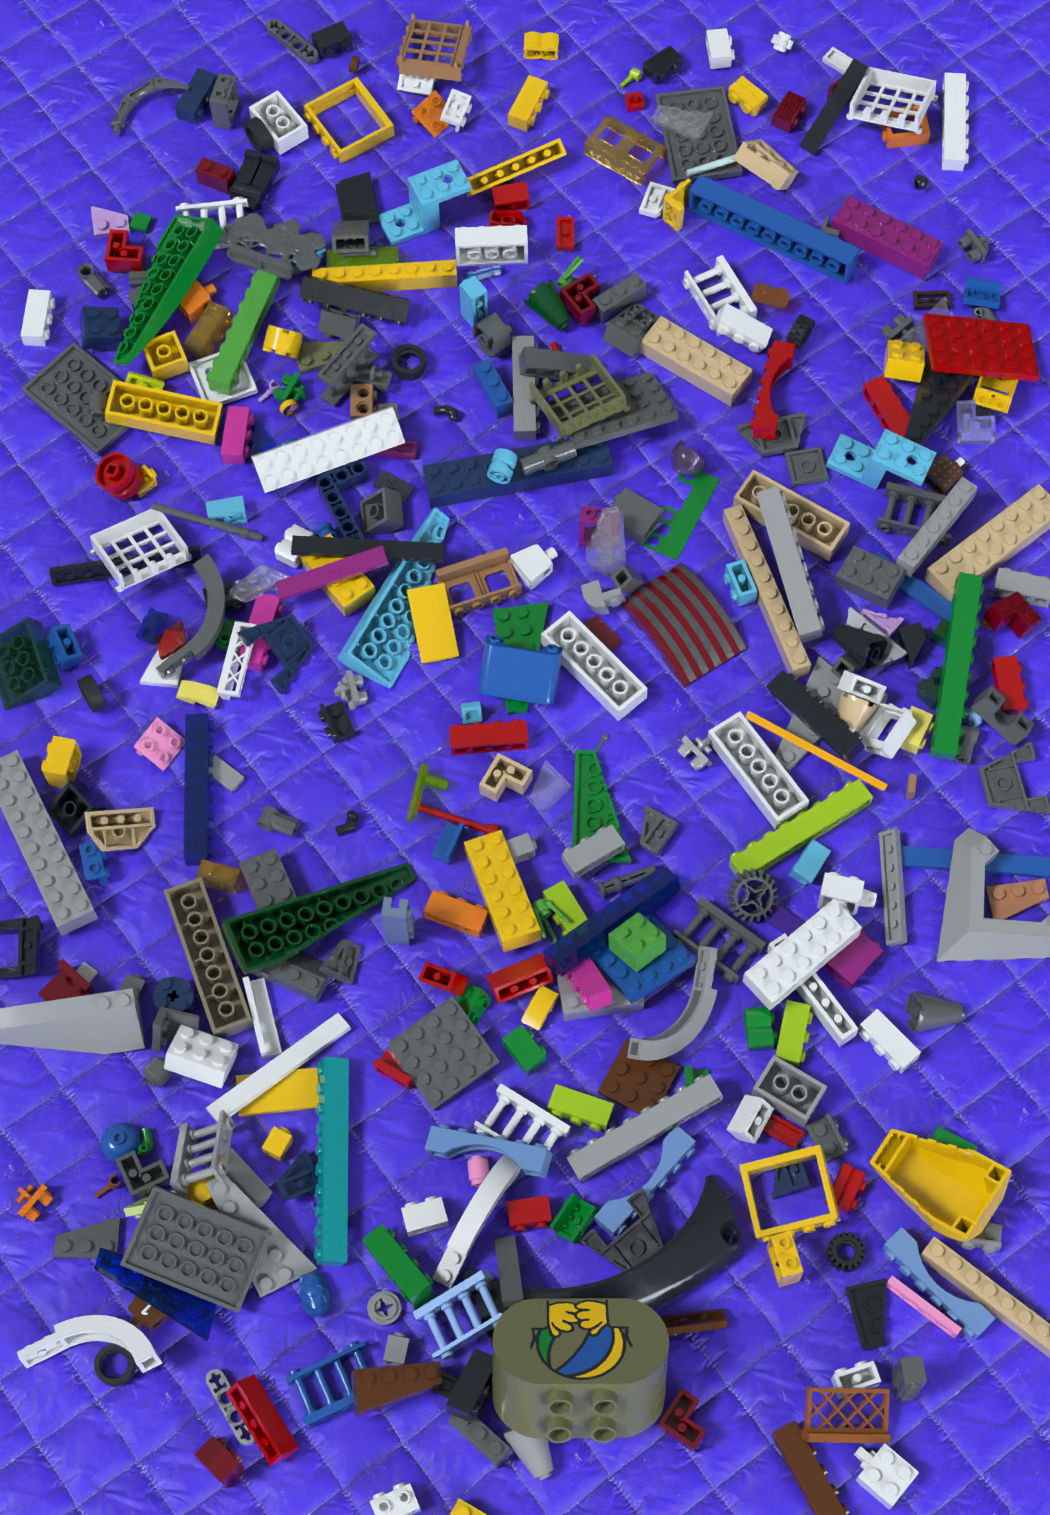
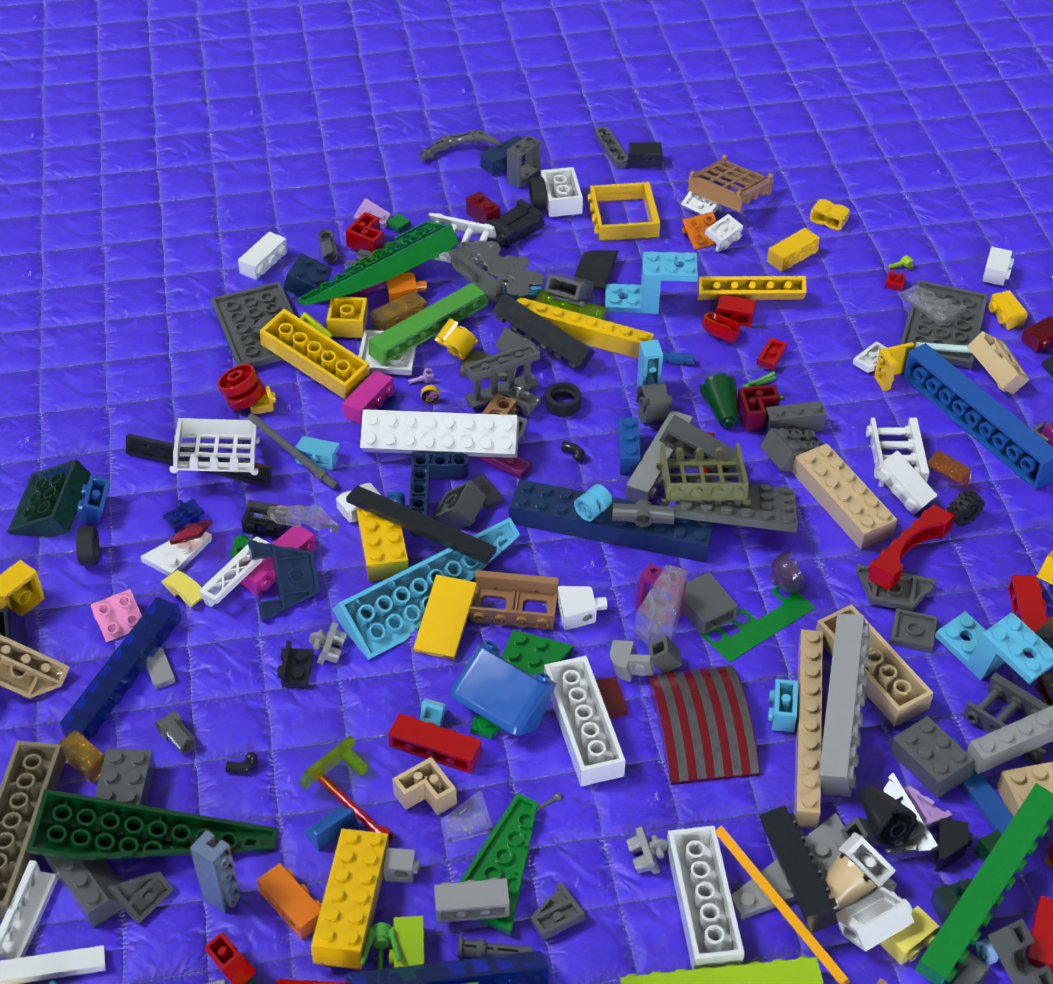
camera: 25 degrees right, 20 degrees down
dark grey arch [156,553,226,679] -> none
green hips [273,372,306,404] -> none
magenta tile [275,545,389,601] -> none
reddish brown tile [349,55,360,74] -> none
white brick [455,225,528,267] -> none
clear yellow window [584,115,666,187] -> none
black brick [642,45,683,85] -> none

